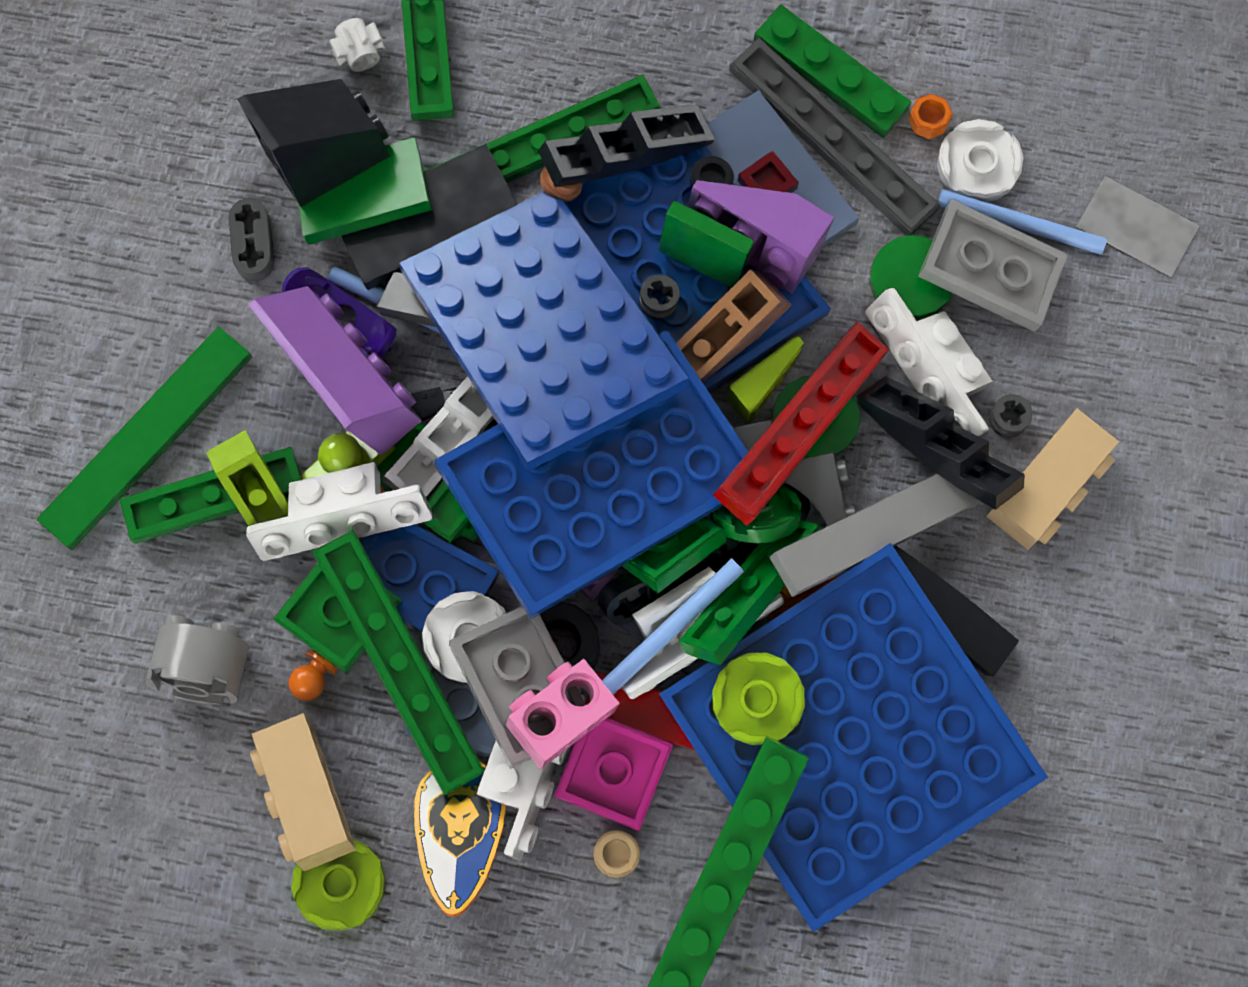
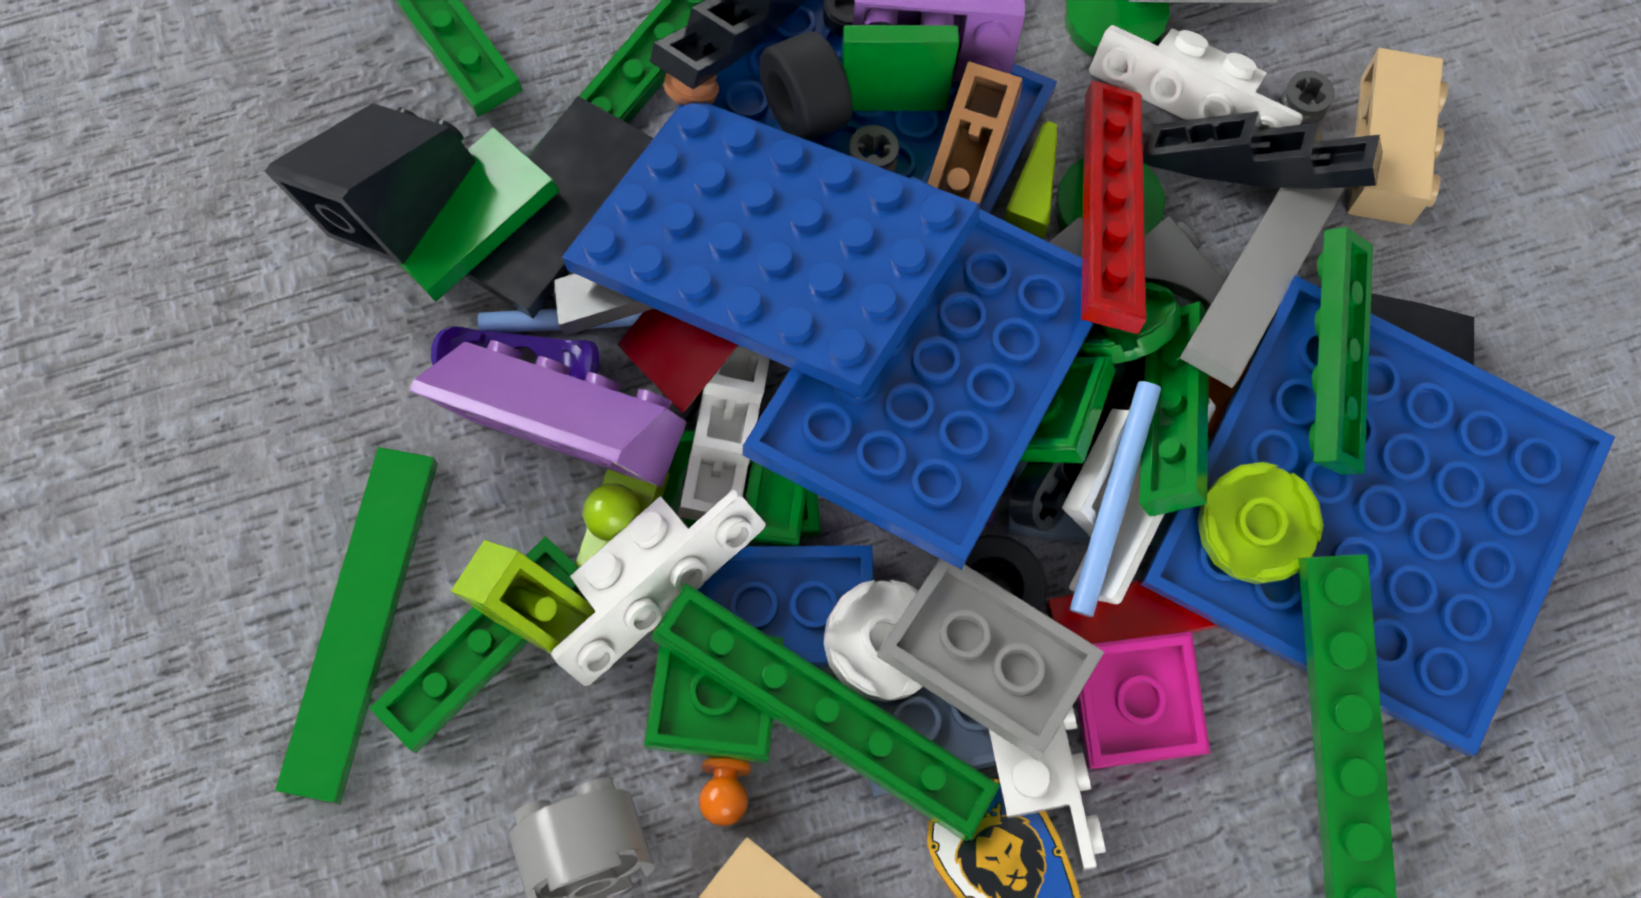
camera: 30 degrees left, 5 degrees down
dark grey beam [228,198,274,281] -> none
white gear [329,18,385,72] -> none
bright pink brick [506,659,620,770] -> none
tan tile [593,830,640,878] -> none
none -> dark red sticker [617,309,739,414]
none -> black tyre [760,31,853,141]
none -> green plate [1309,227,1373,475]

